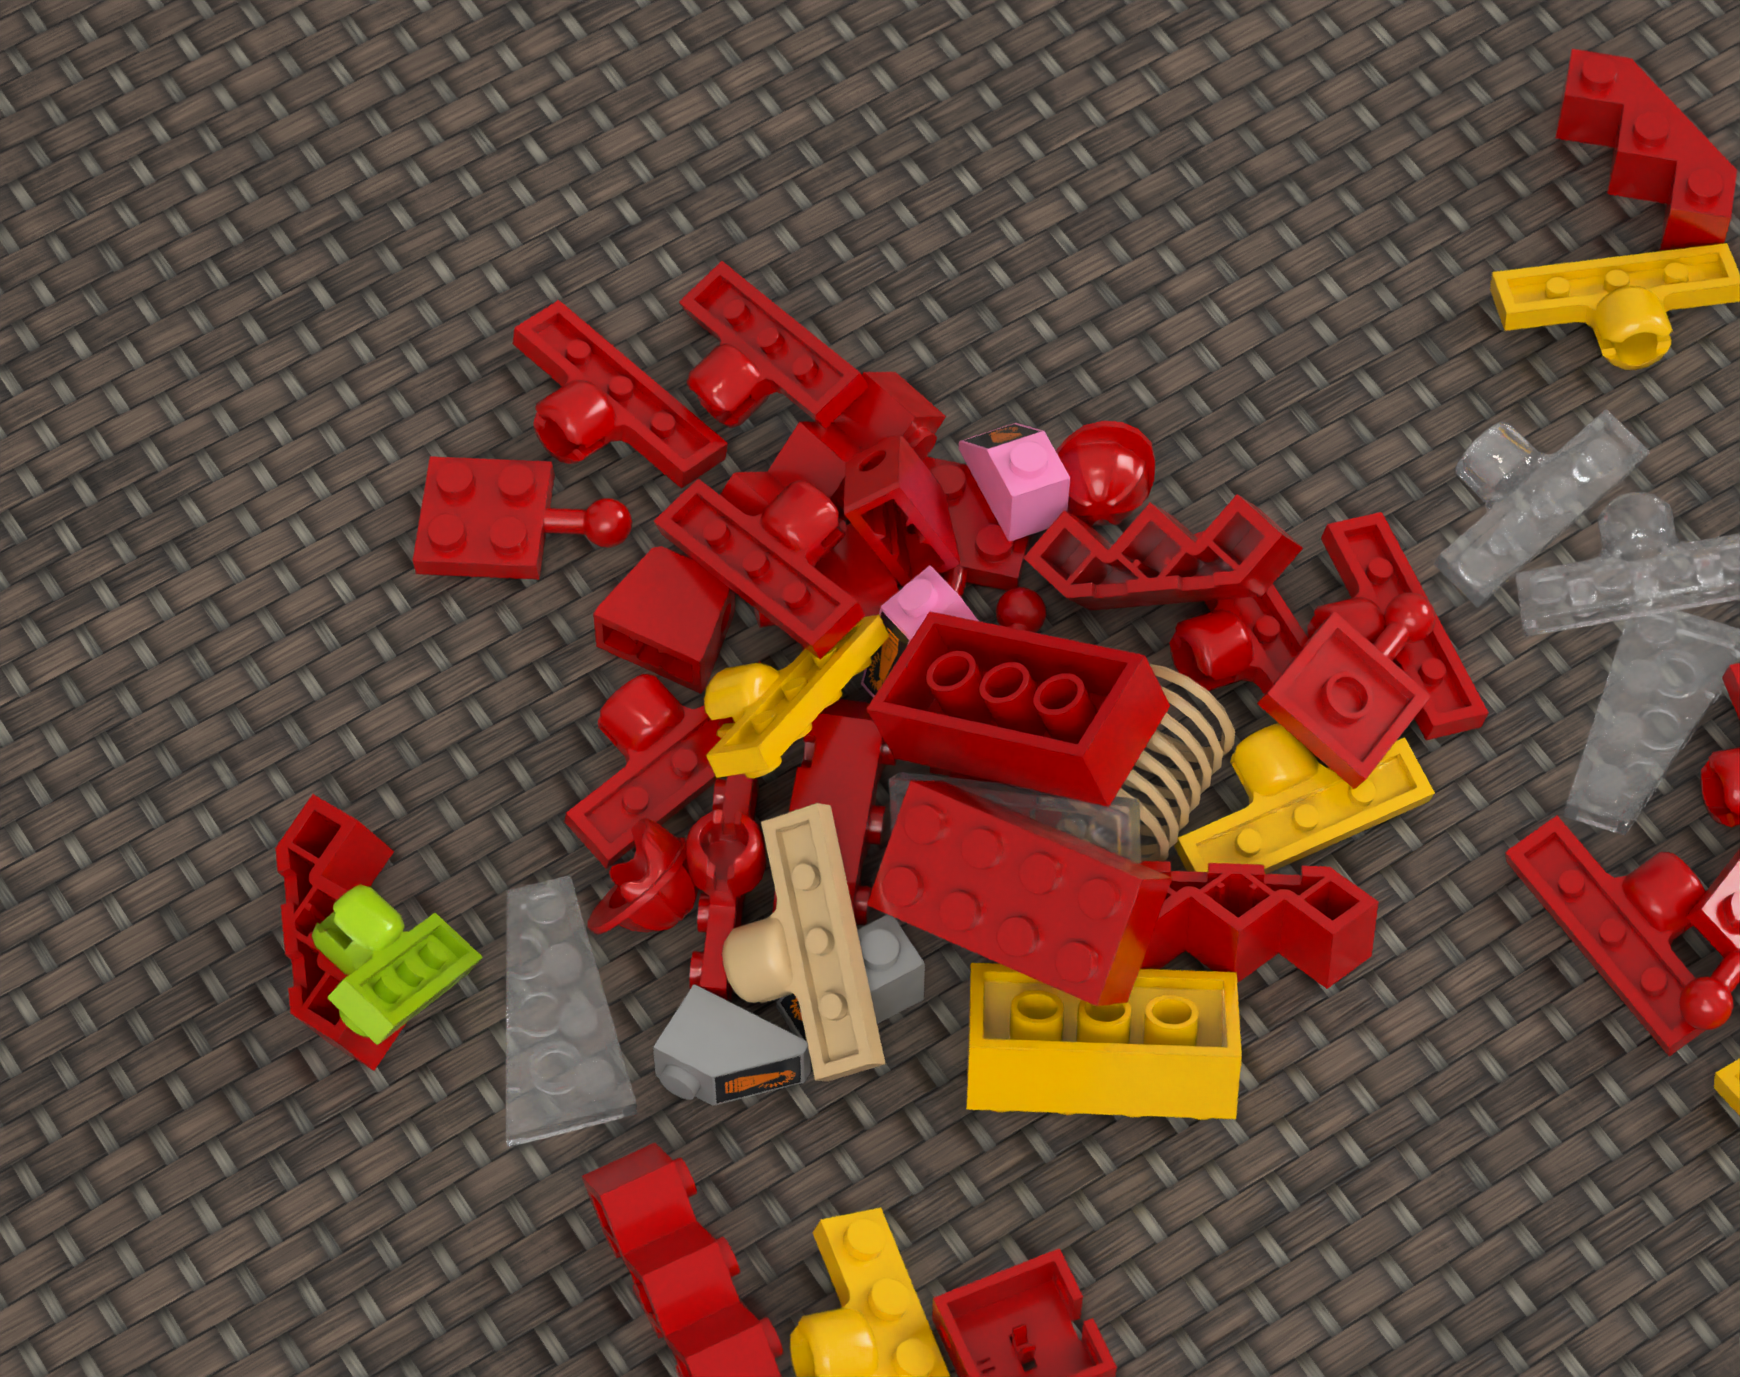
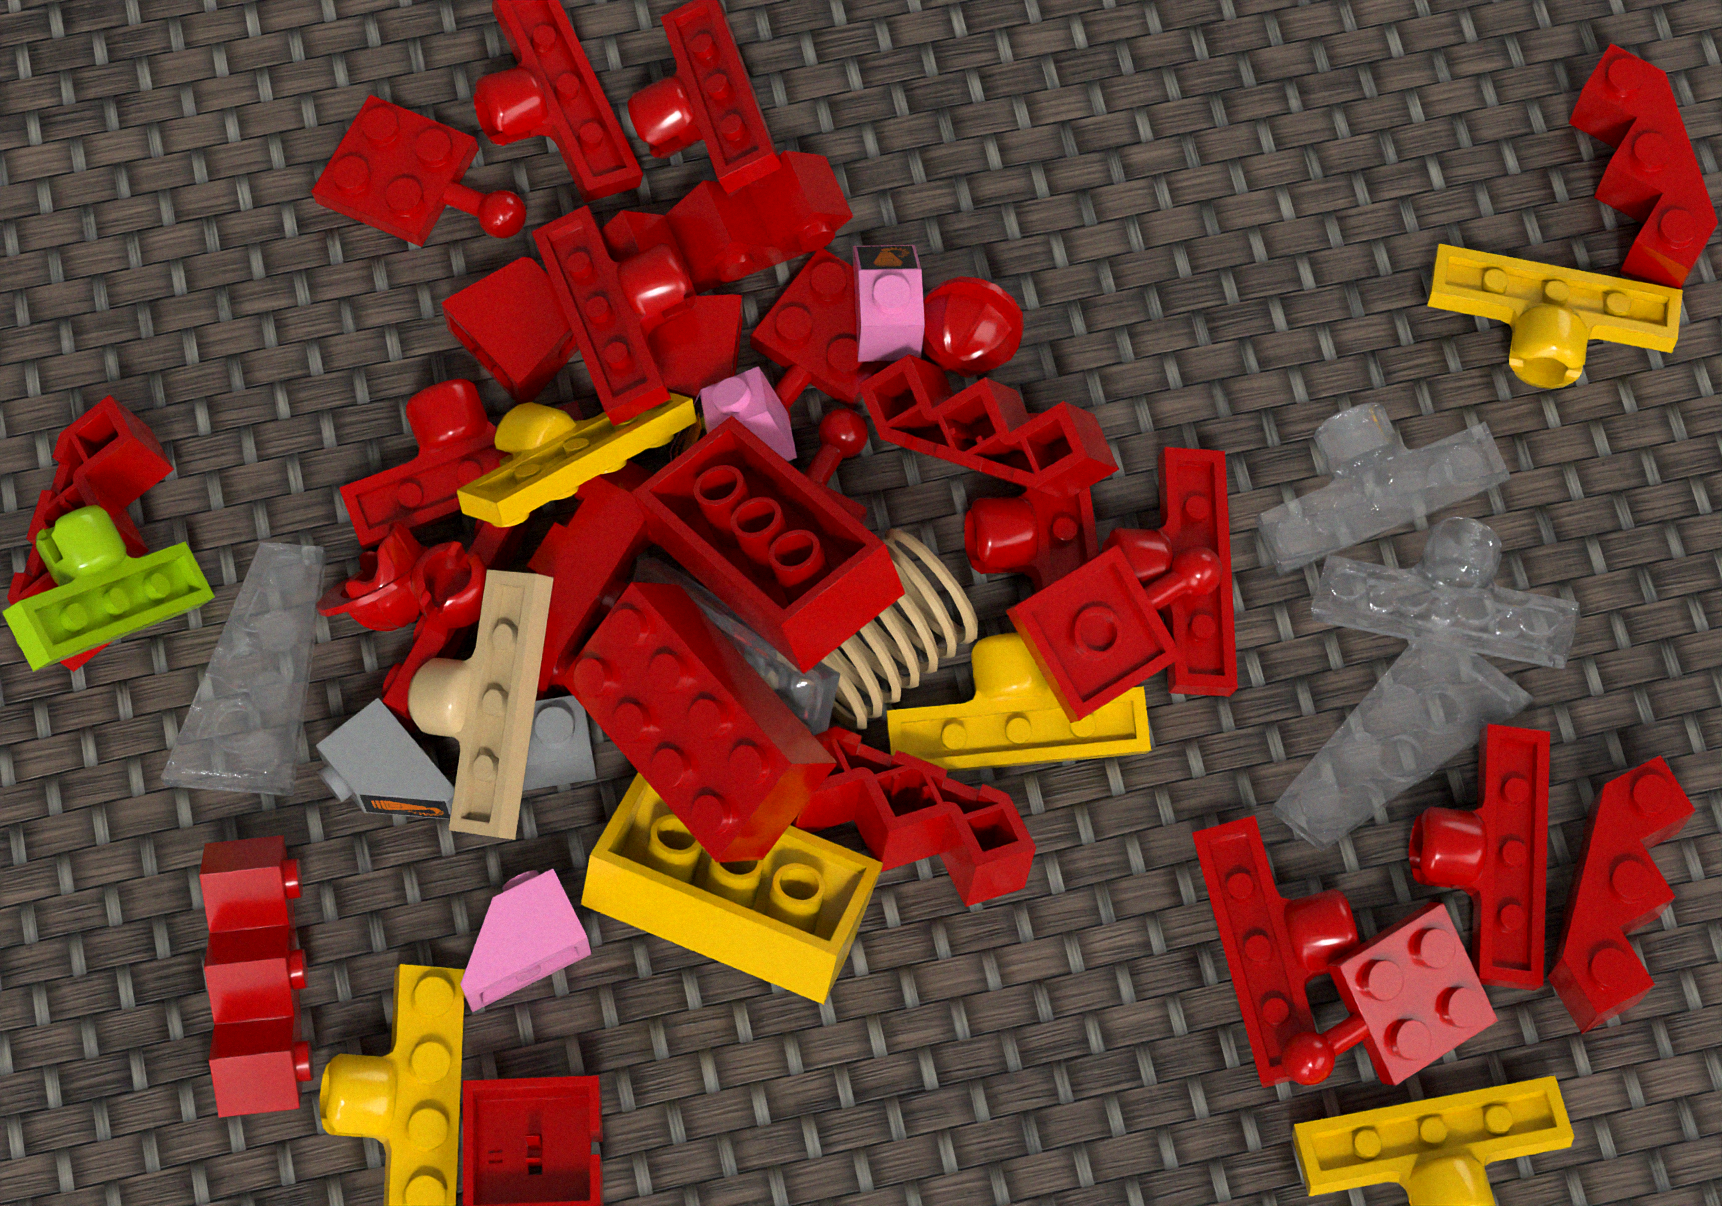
camera: 20 degrees right, 10 degrees up
red torso [844,435,960,587] -> none
none -> bright pink slope [460,869,591,1012]

